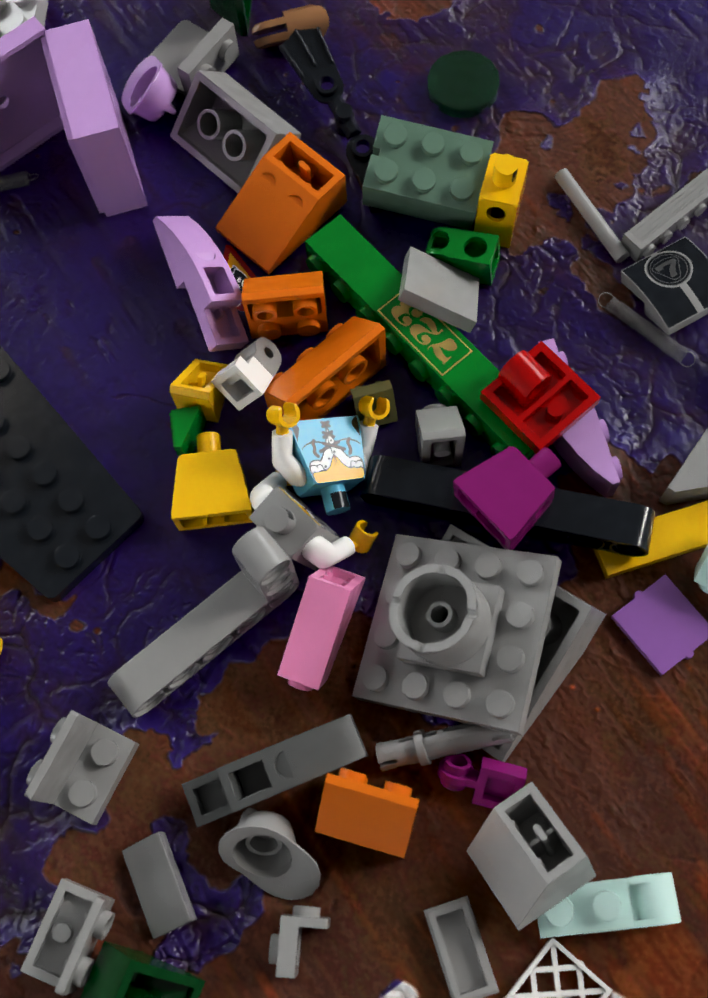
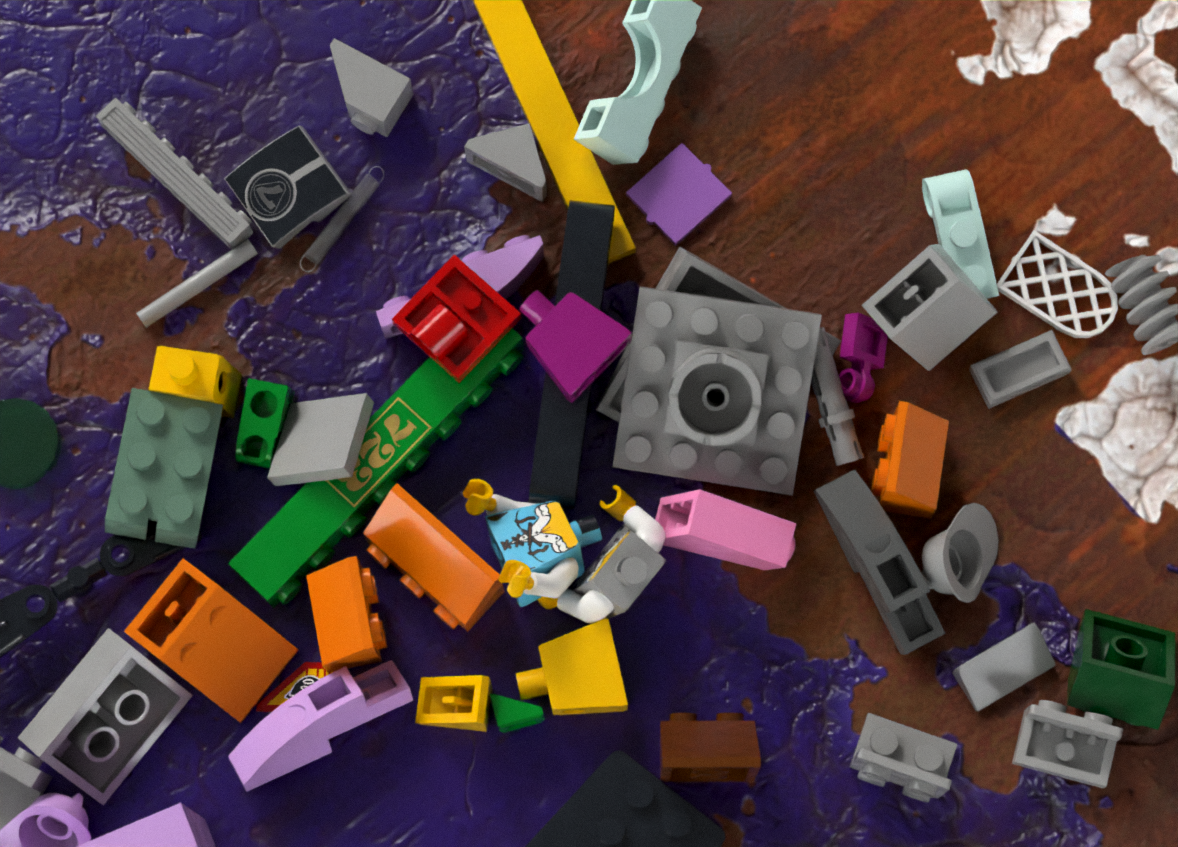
camera: 100 degrees left, 5 degrees up
light grey beam [107,526,300,718] -> none
white leg [211,337,282,411] -> none
light grey bracket [269,905,330,979] -> none
olive tile [350,380,398,426] -> none
light grey slope [415,403,466,467] -> none
none -> reddish brown slope [660,712,761,782]

